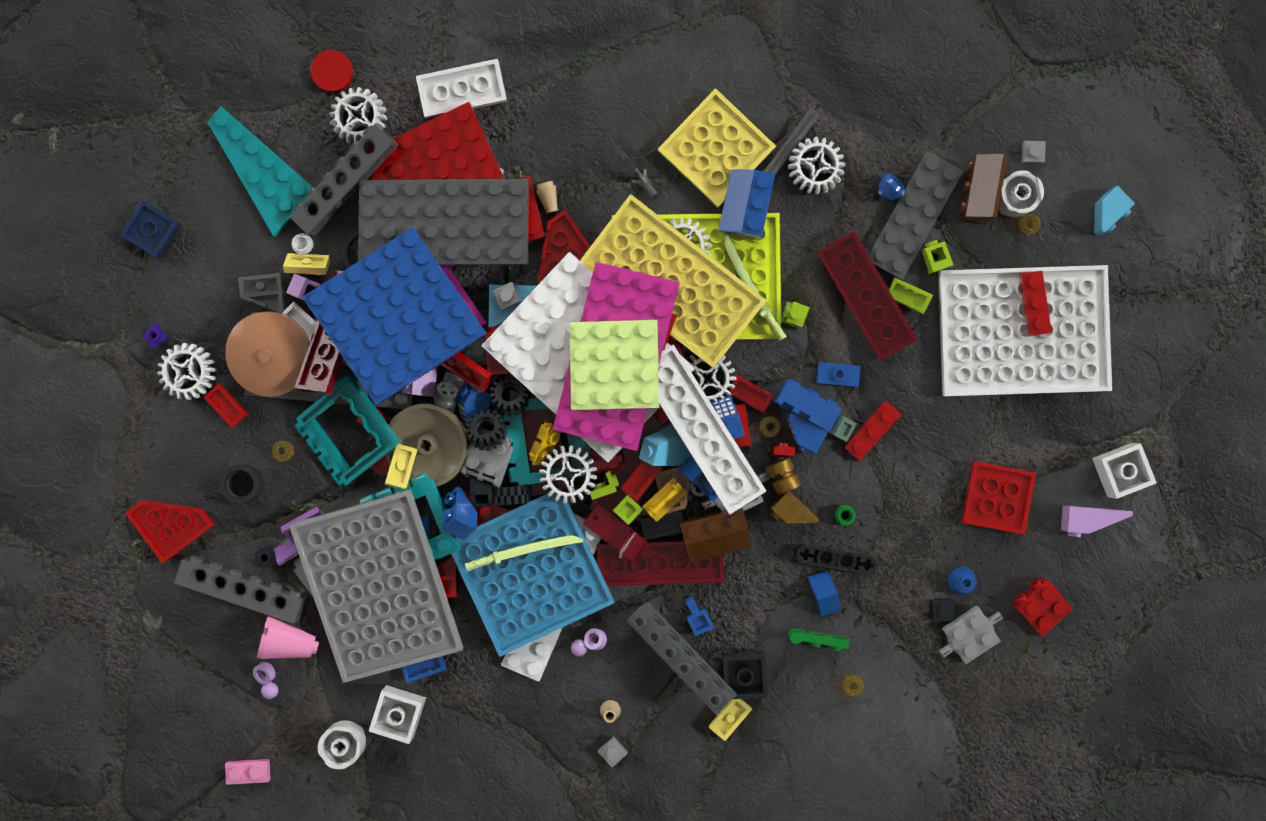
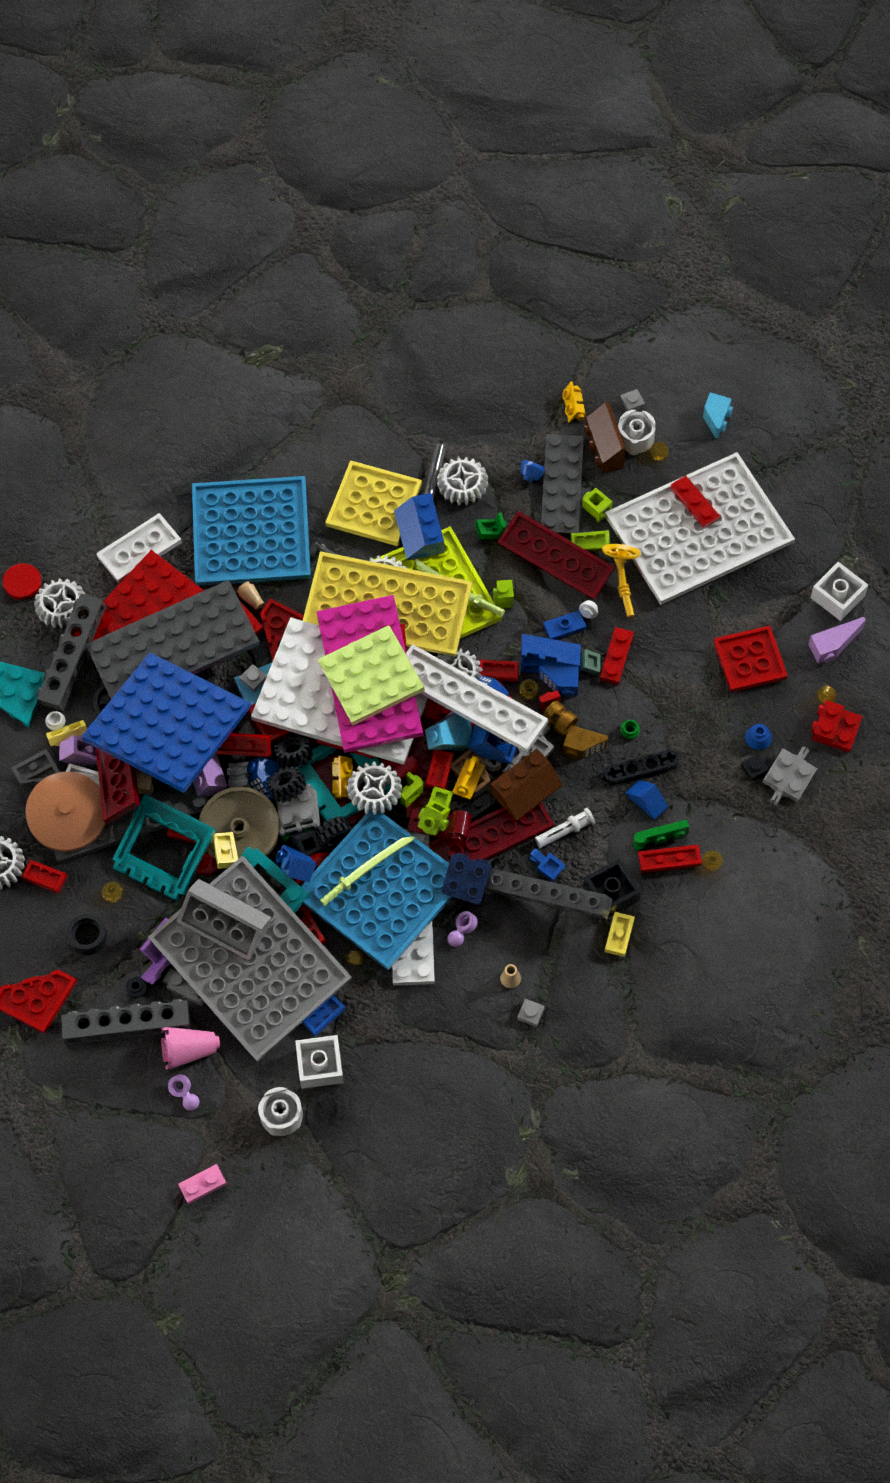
camera: 25 degrees left, 25 degrees down
none -> light grey slope [177,879,271,960]
none -> dark azure plate [192,476,311,586]
none -> clear yellow plate [345,951,365,966]
none -> lime brick [417,800,451,835]
none -> dark blue bracket [441,853,491,904]
none -> green bracket [475,513,507,539]
none -> white pin [535,808,595,849]
none -> yellow hinge [562,381,586,423]
none -> white plate [579,600,598,619]
none -> yellow dish [602,544,641,618]
none -> red plate [638,844,702,873]
none -> clear yellow plate [817,685,836,703]

